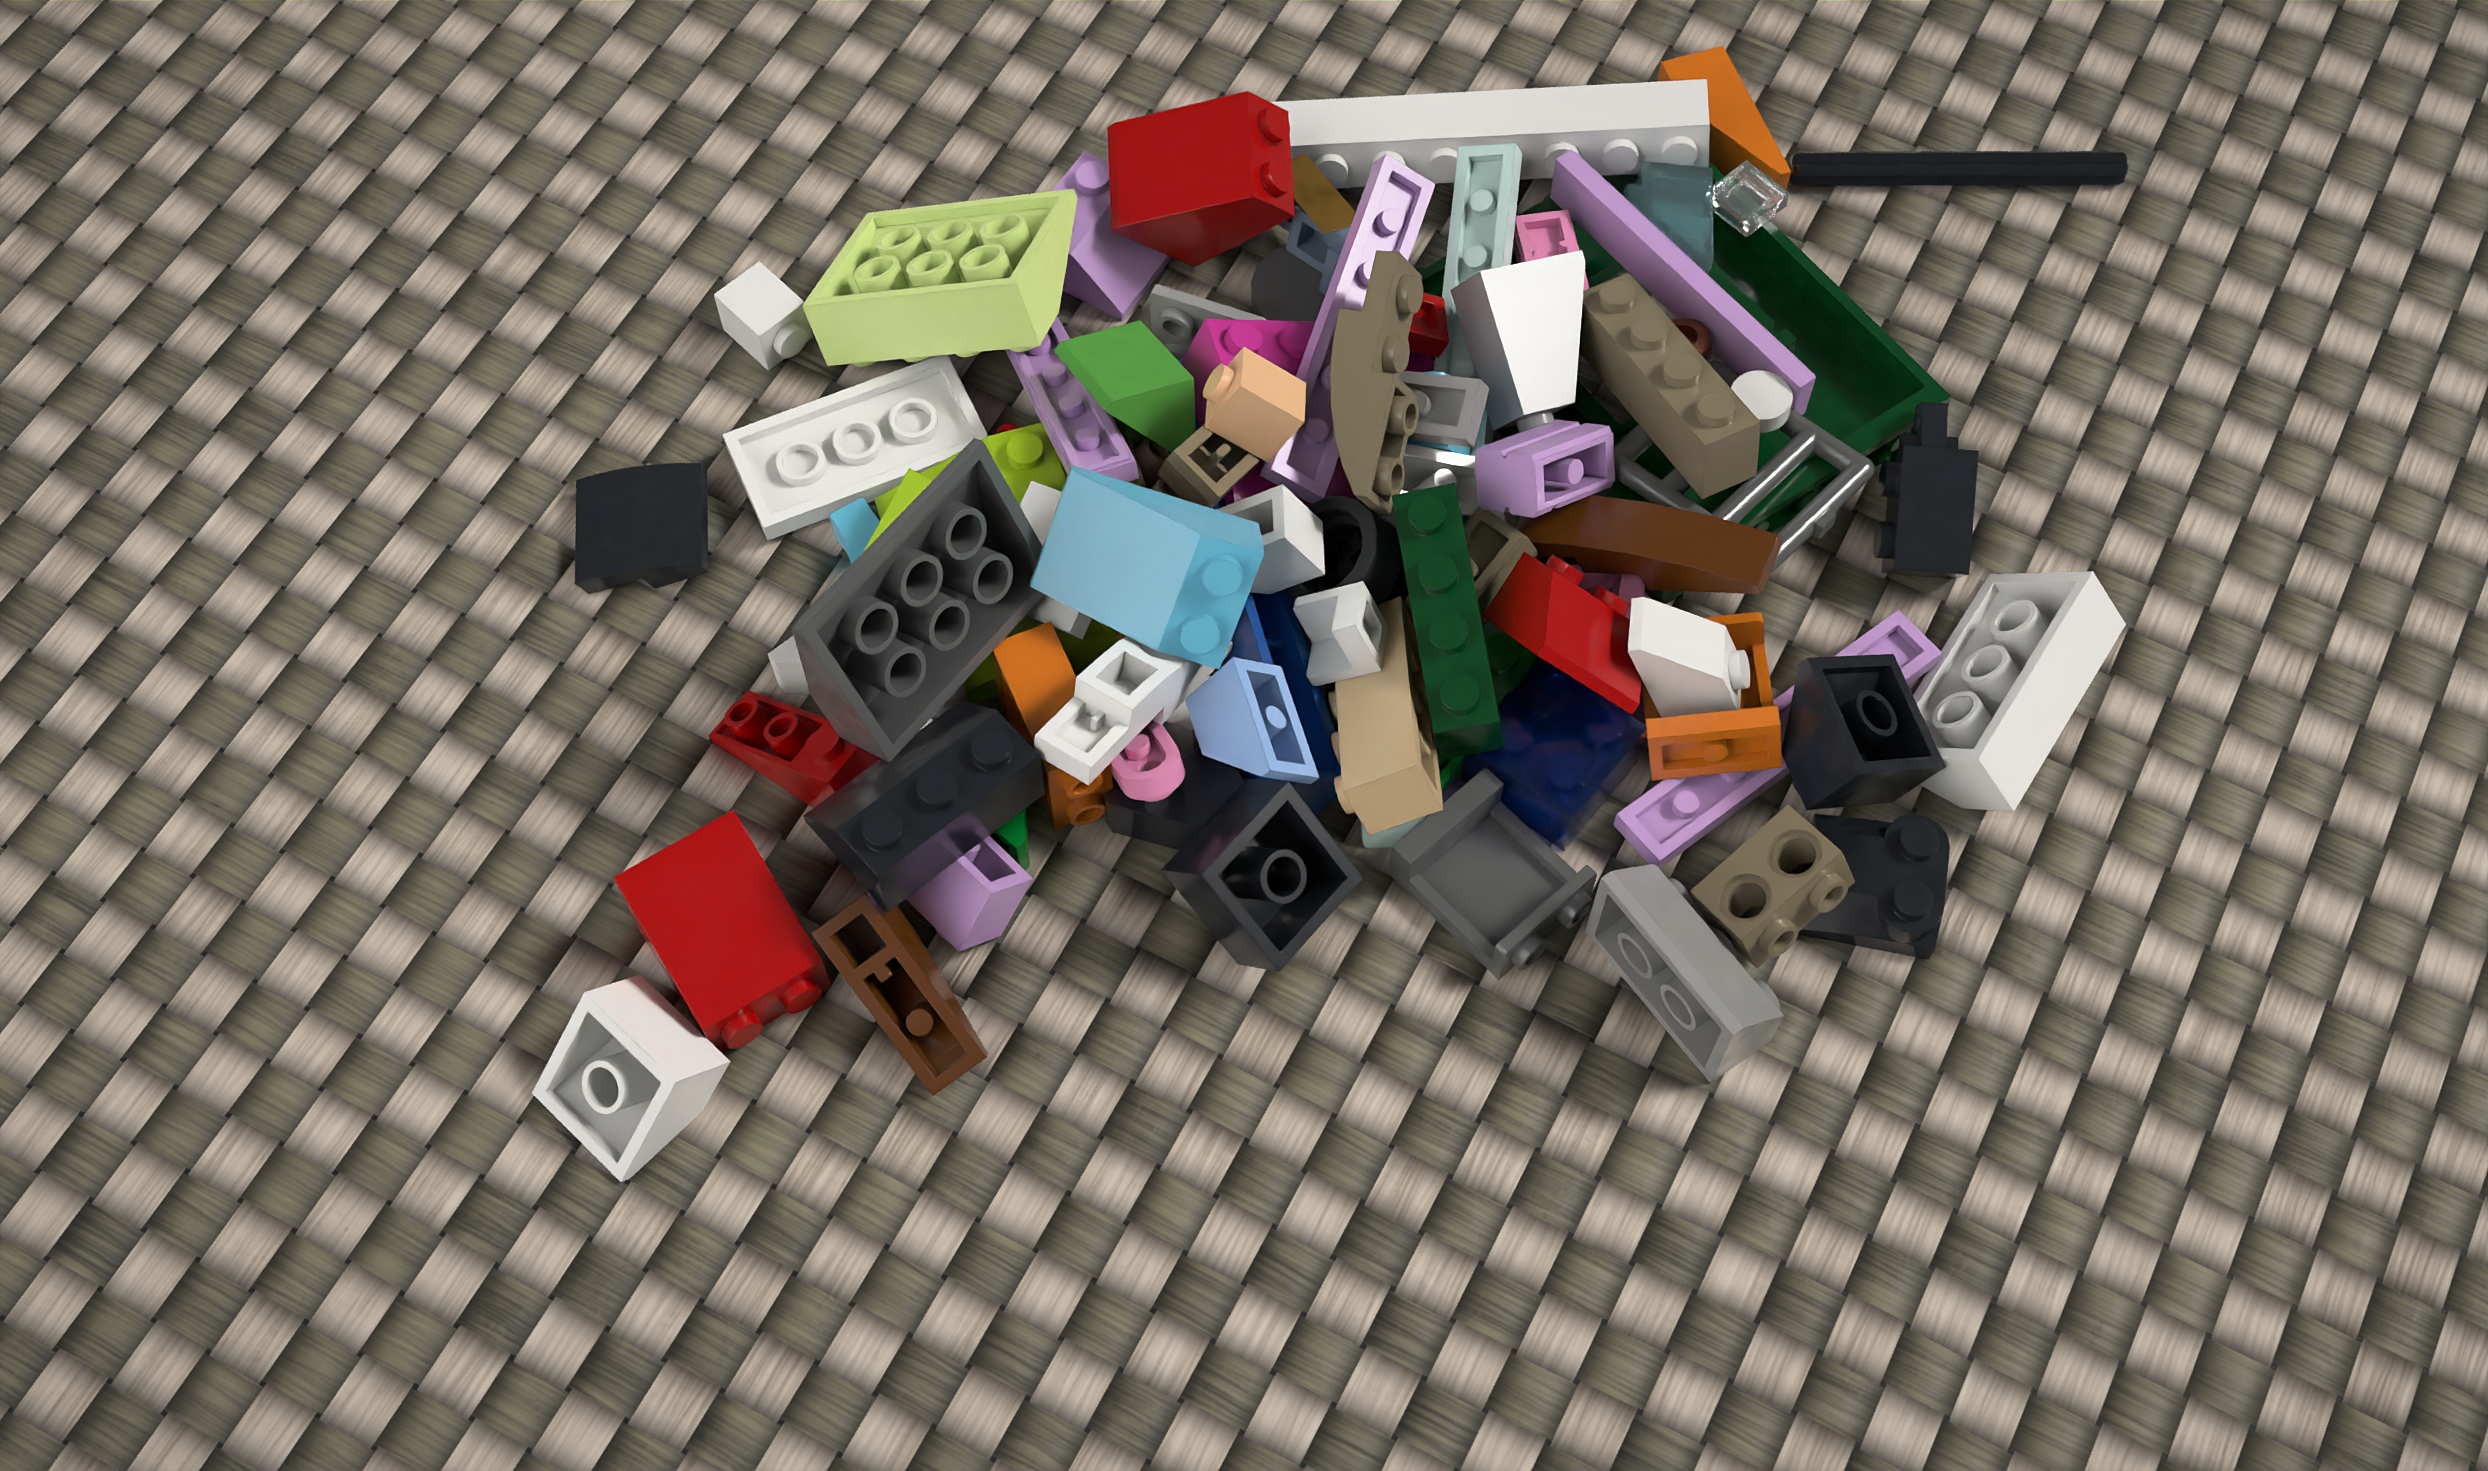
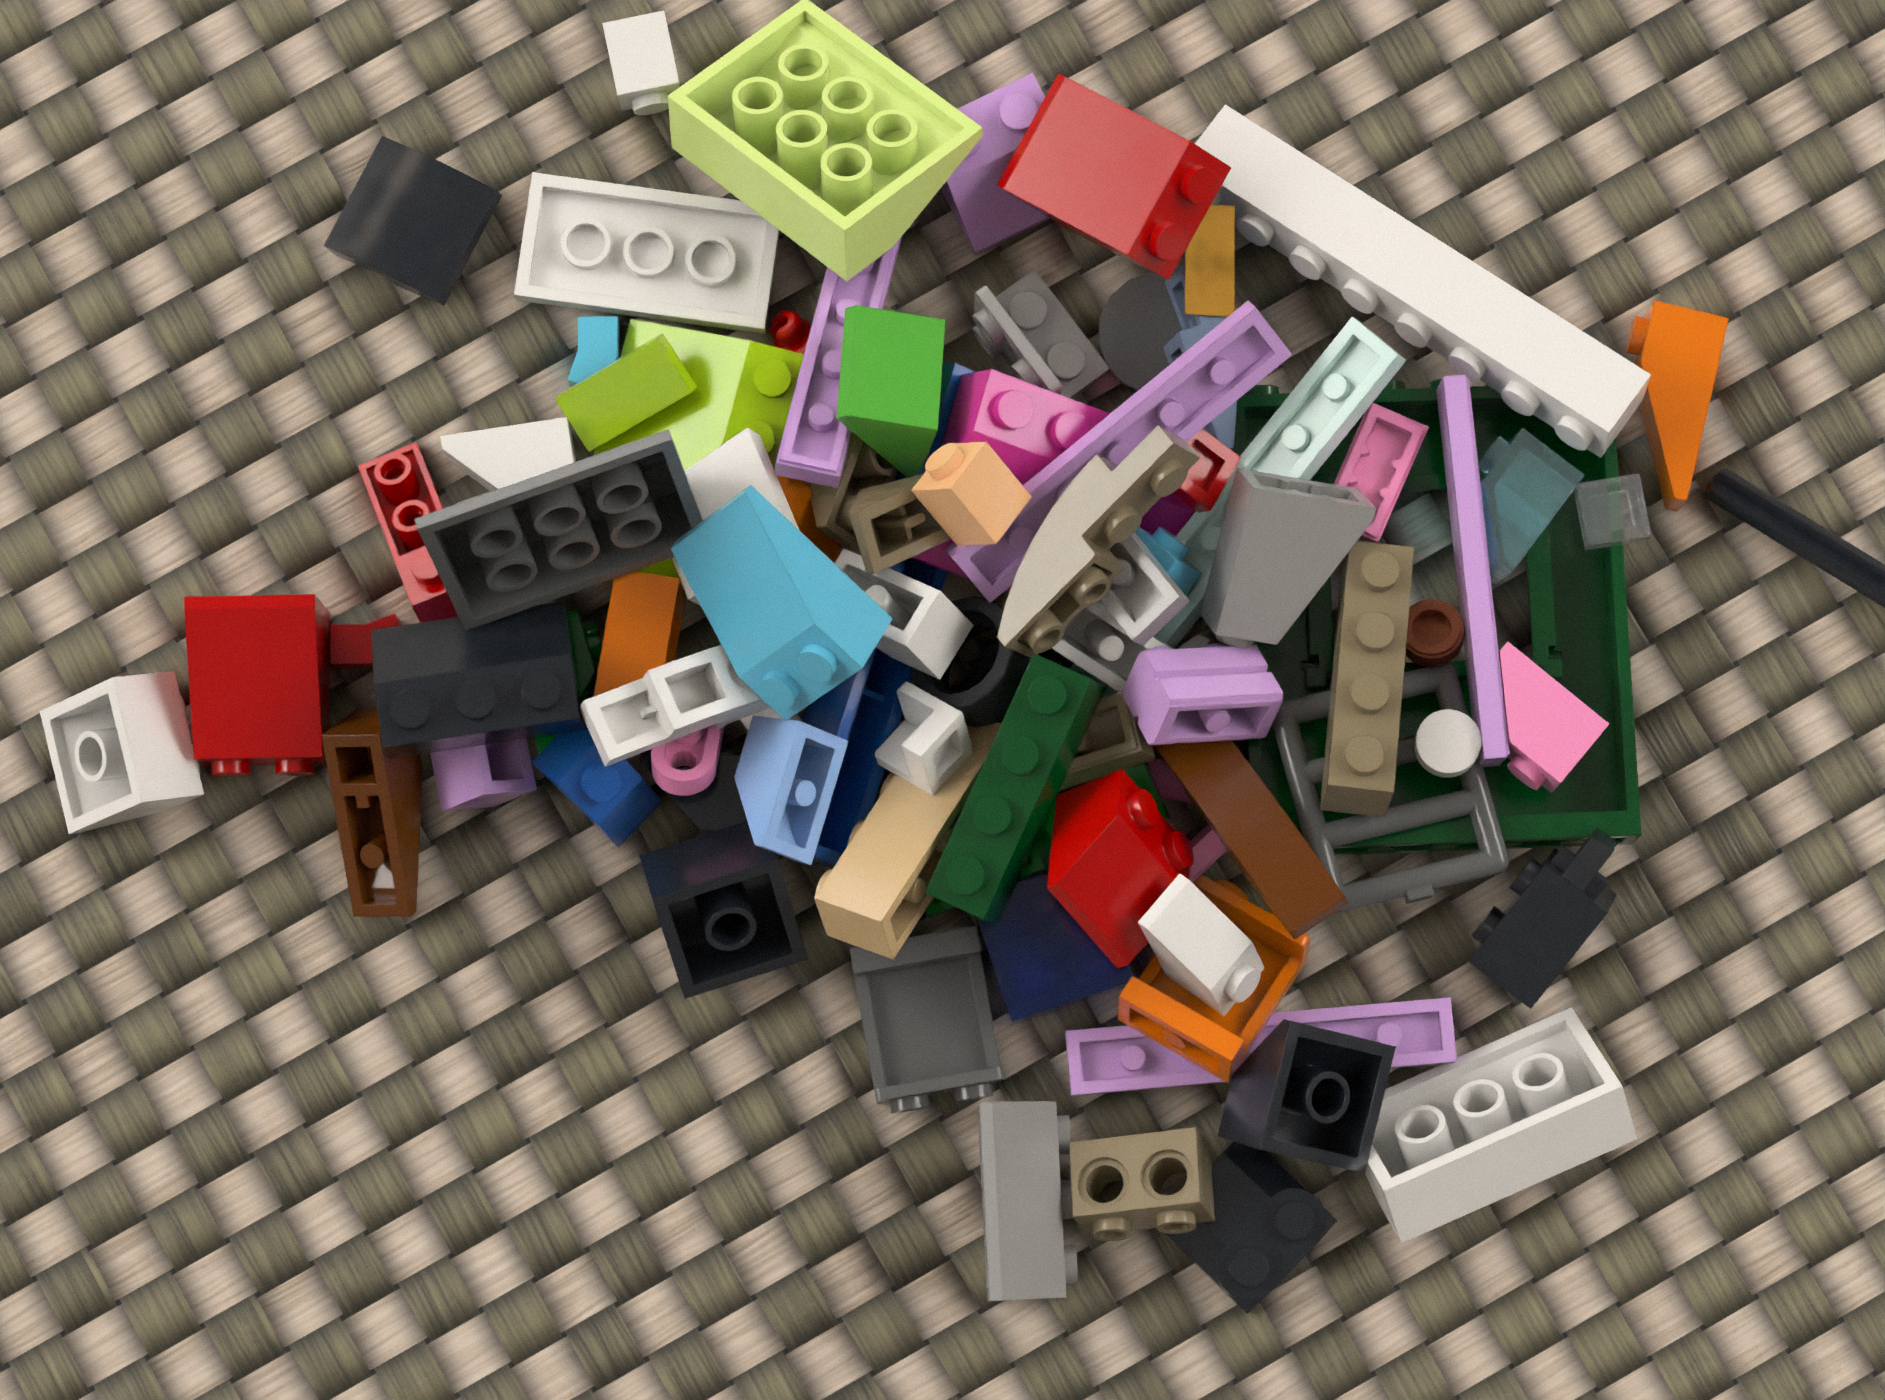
camera: 30 degrees right, 20 degrees up
none -> red piece [330,614,402,669]
none -> blue slope [531,721,663,848]
none -> bright pink slope [1499,642,1609,793]

